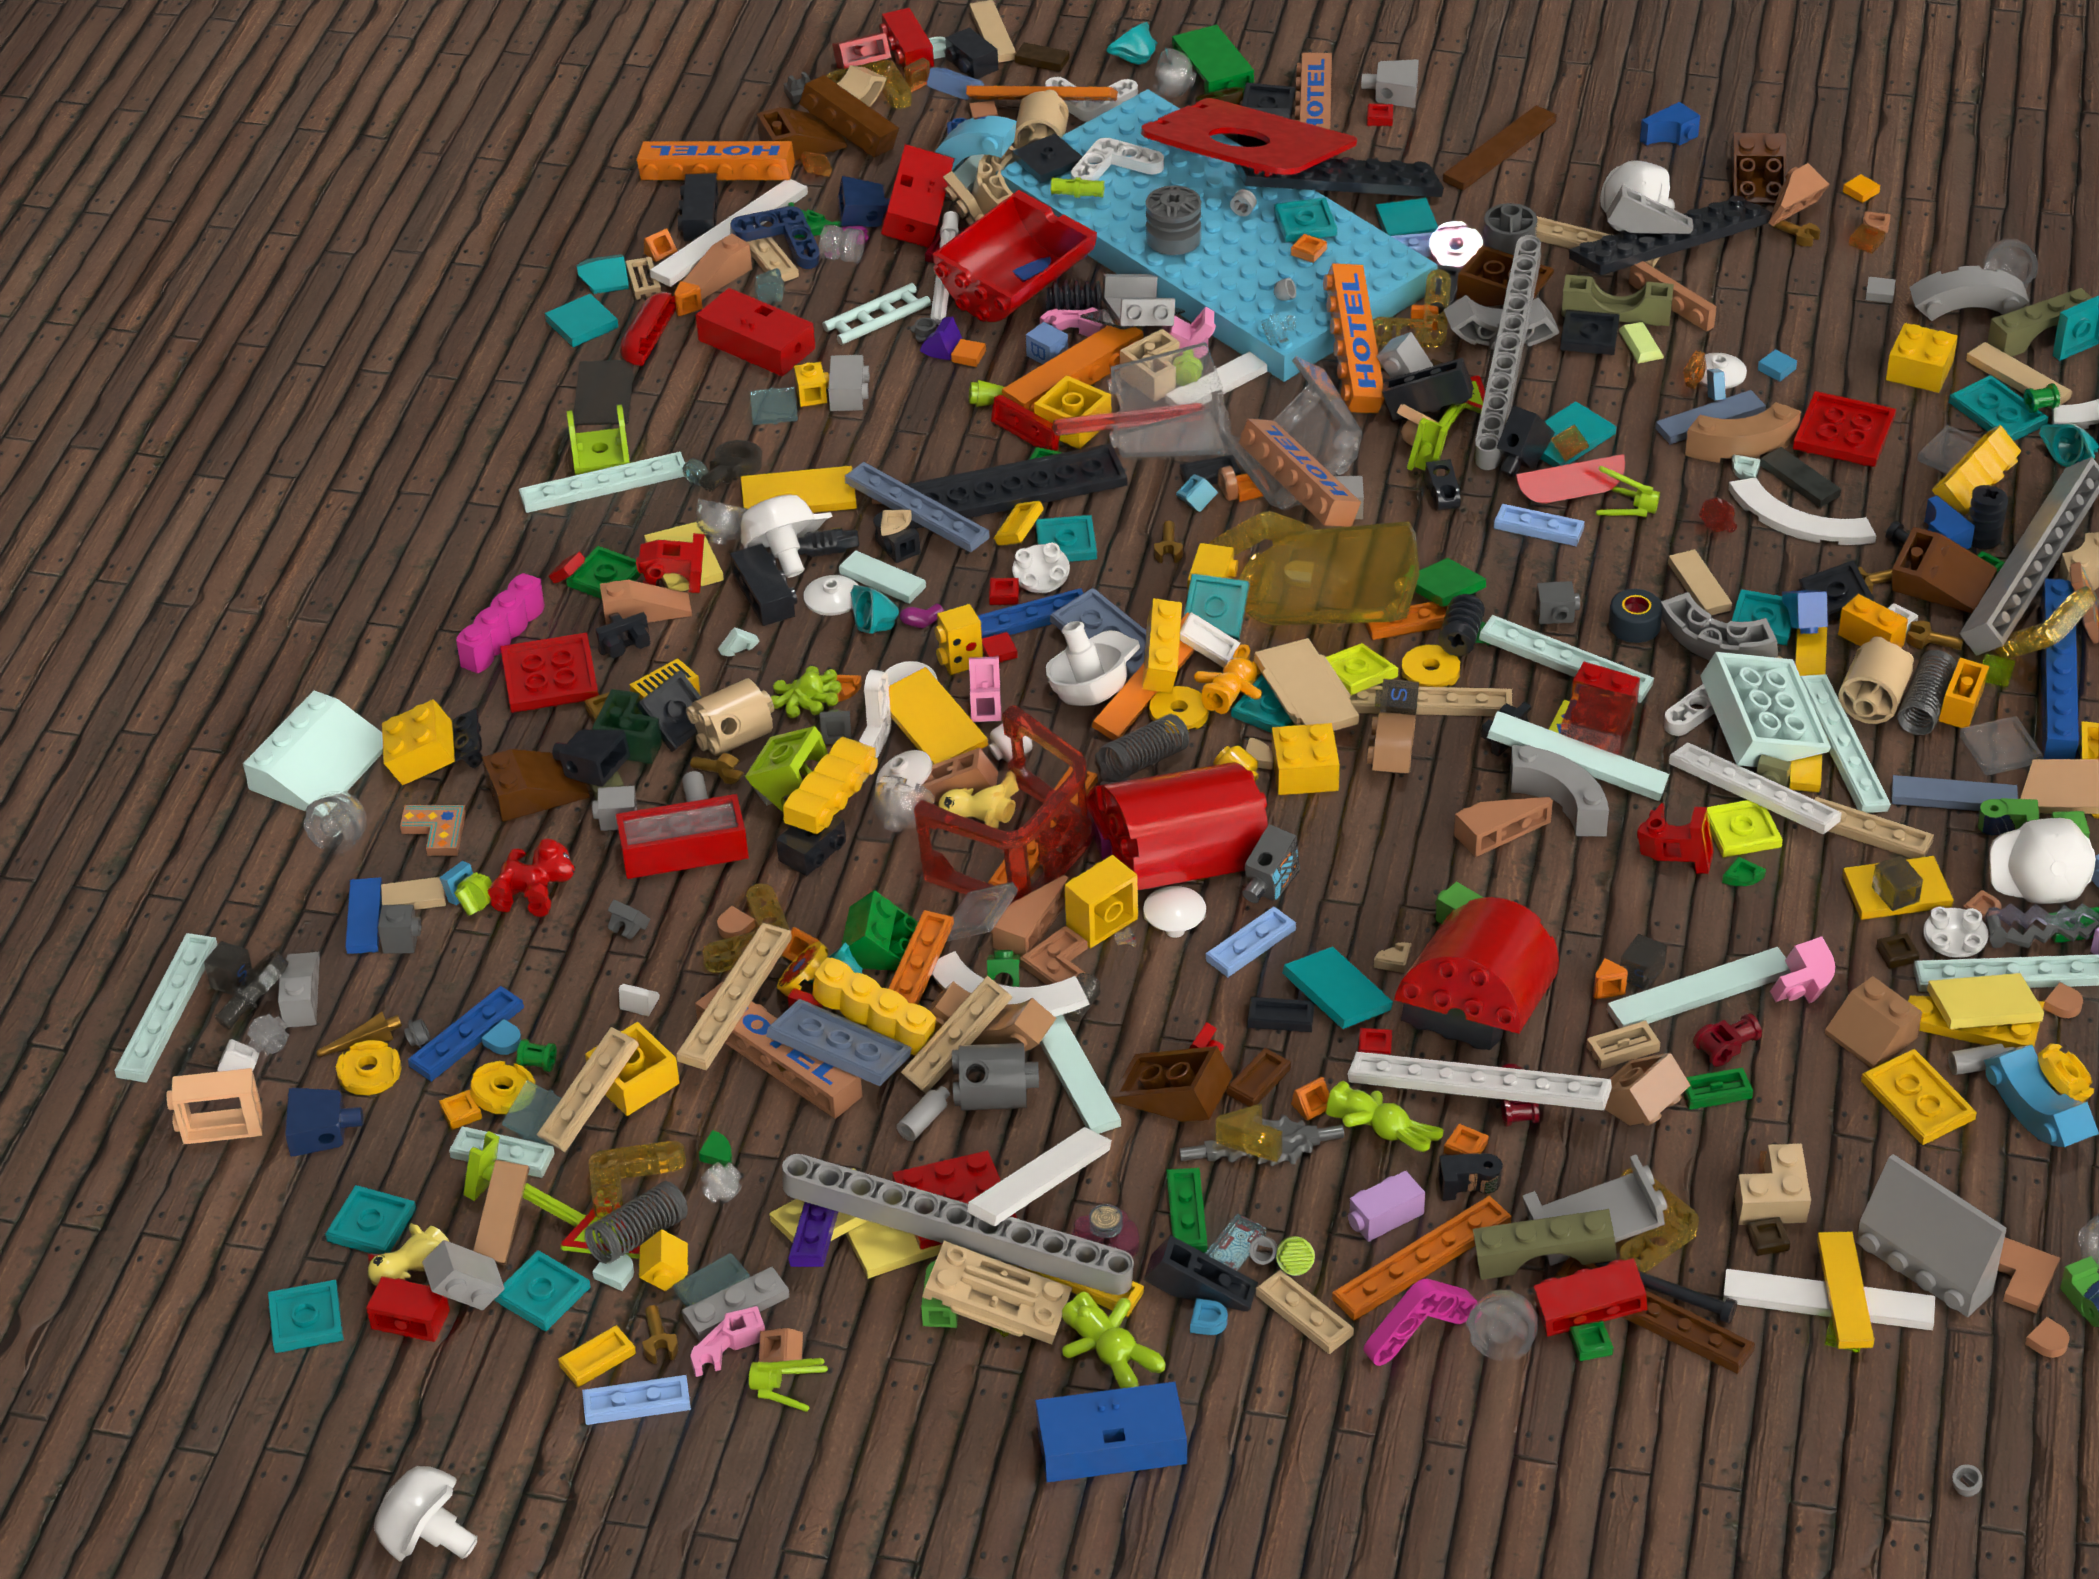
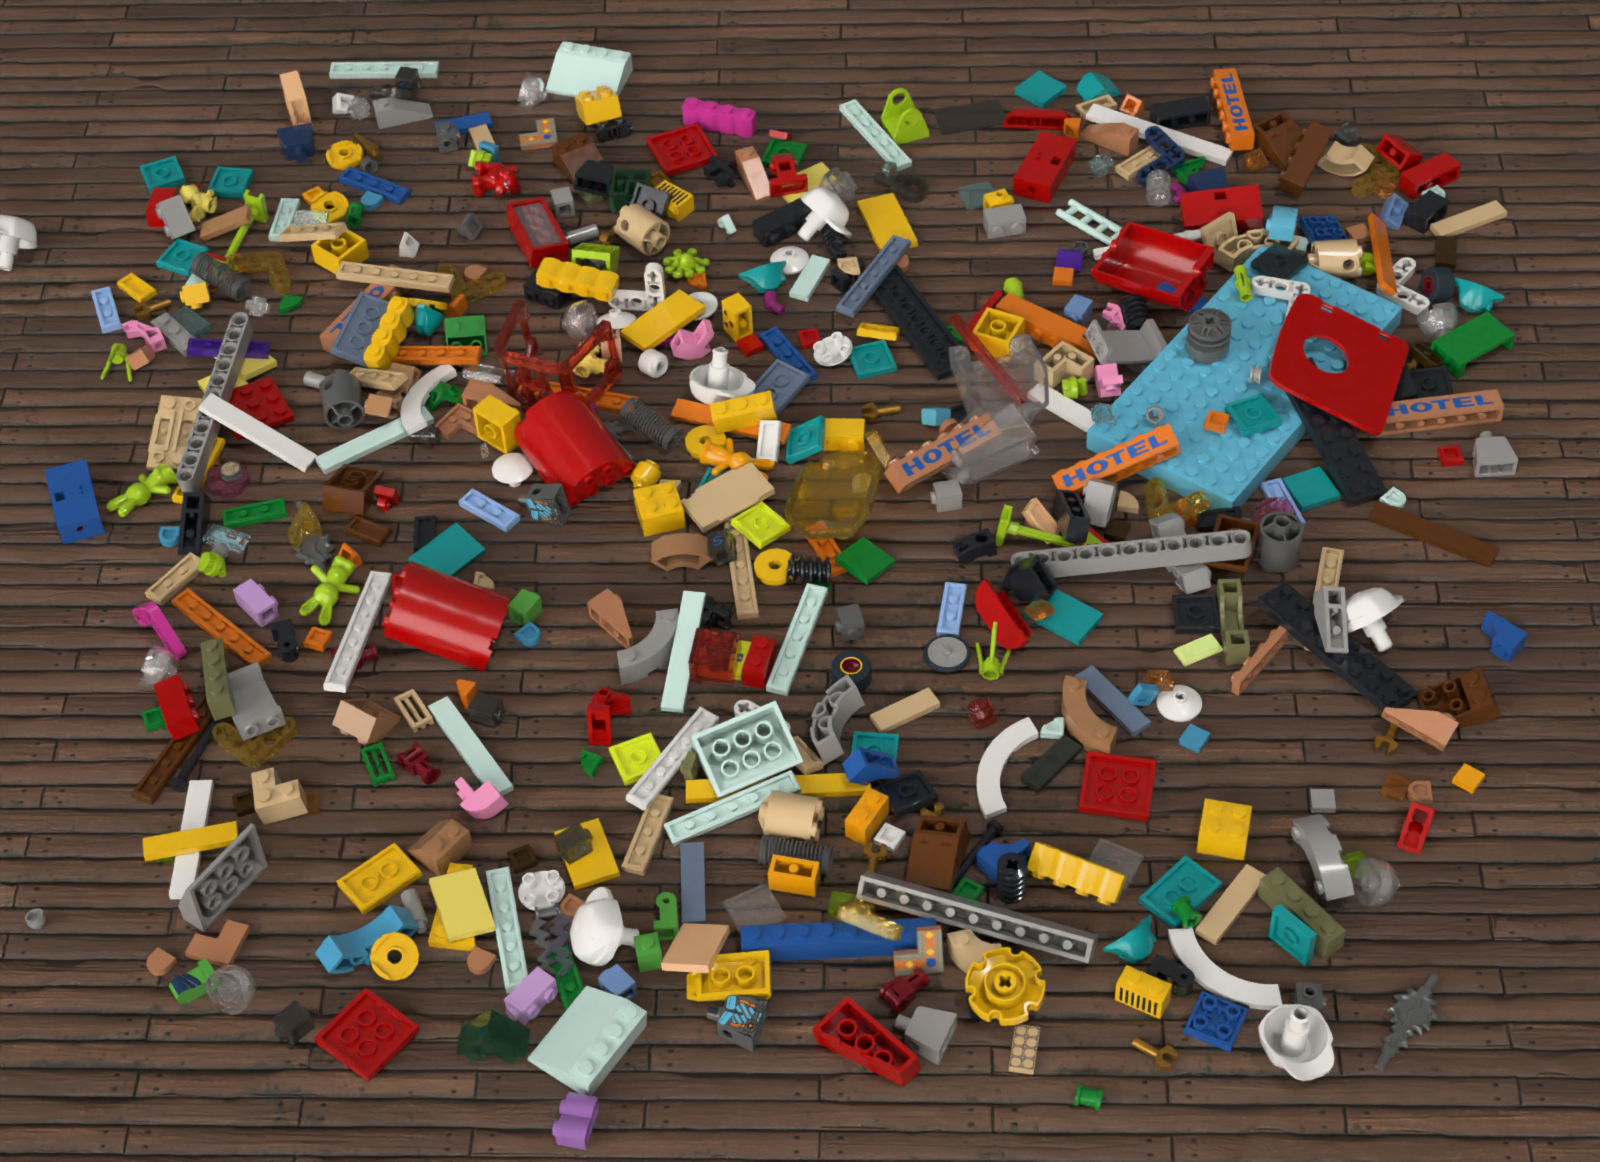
camera: 80 degrees right, 5 degrees up
none -> light grey wheel [924,635,971,673]
none -> light aqua tile [1379,487,1406,510]
none -> red arch [1397,801,1437,855]
none -> black wheel [1420,267,1455,303]

